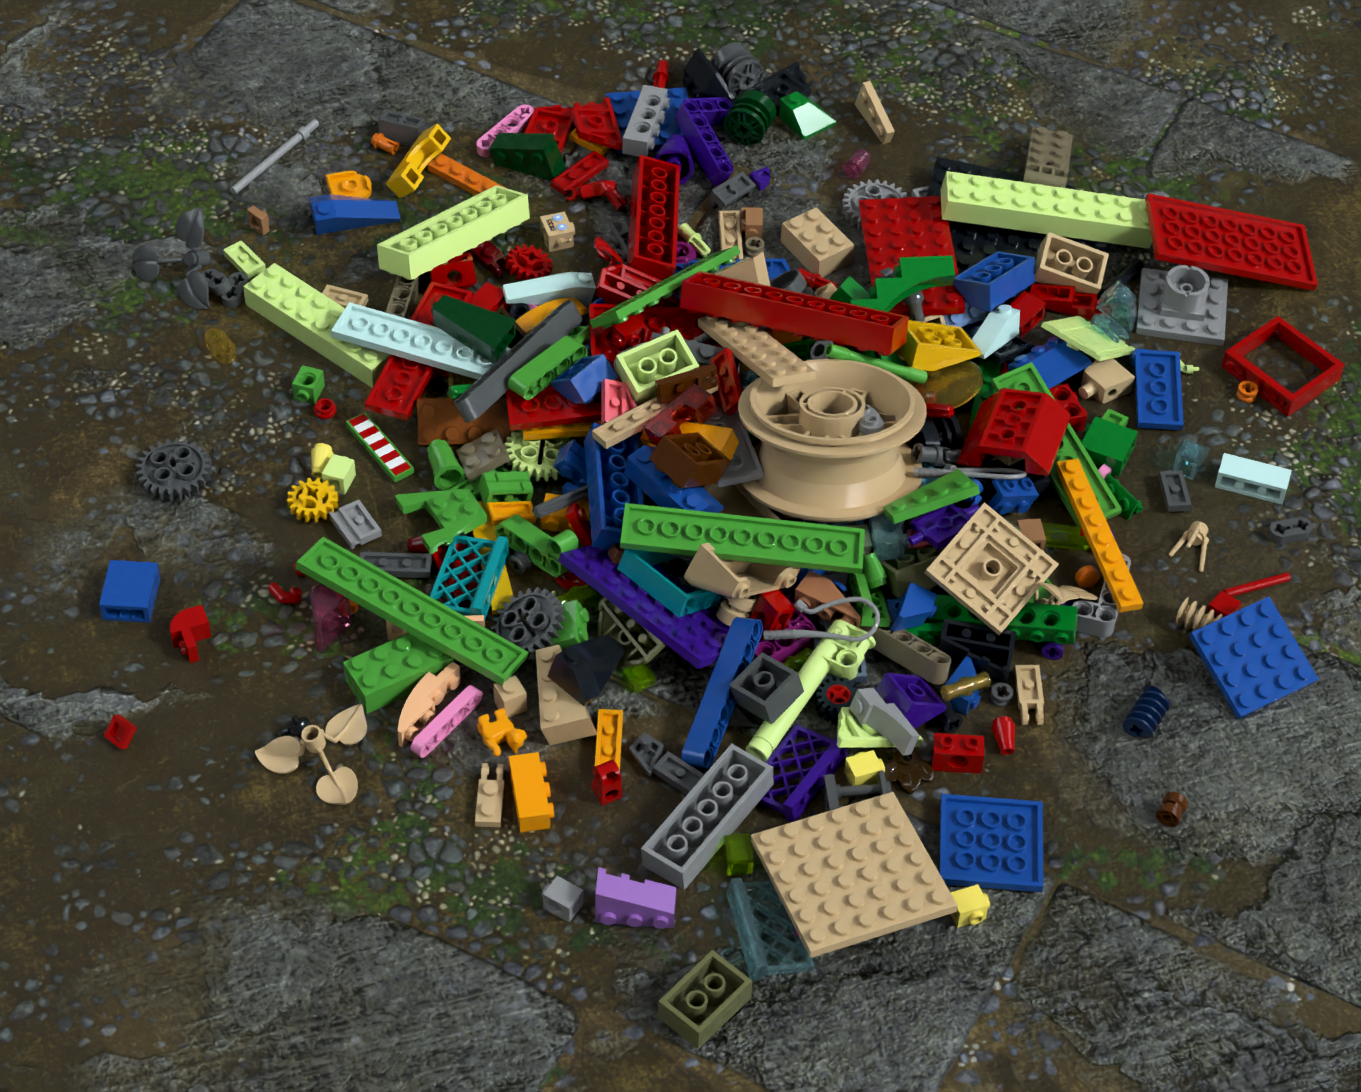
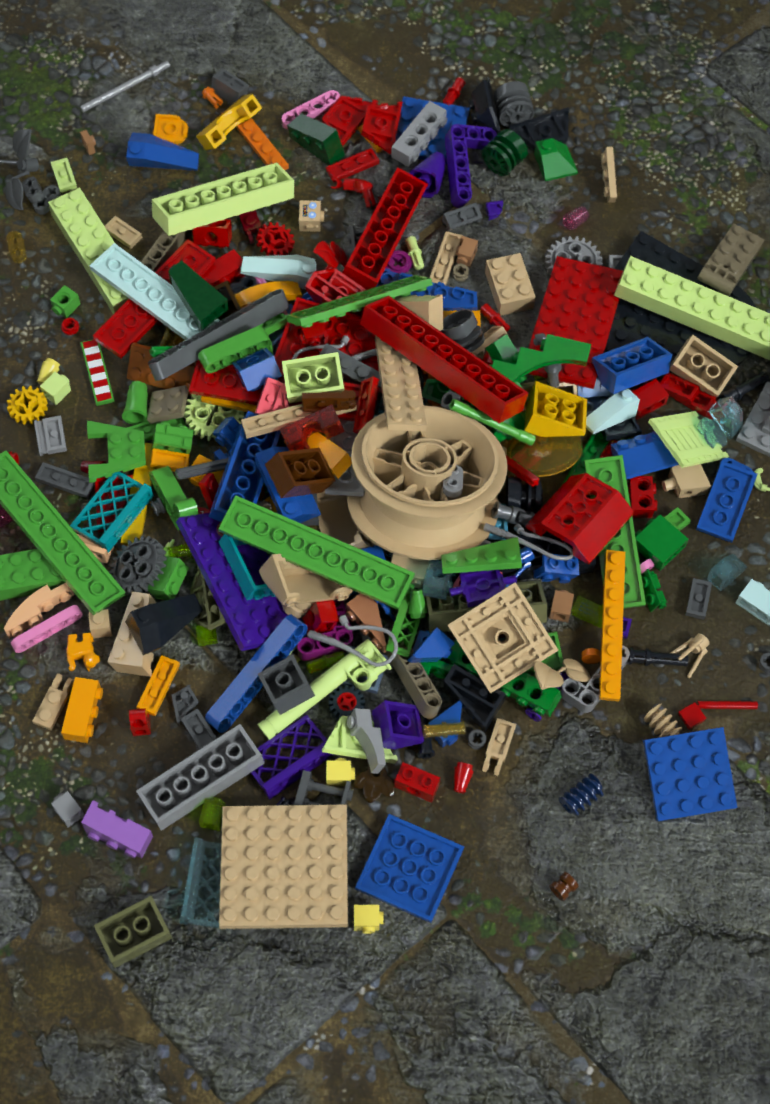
camera: 20 degrees right, 15 degrees up
none -> black pin [627,647,688,667]

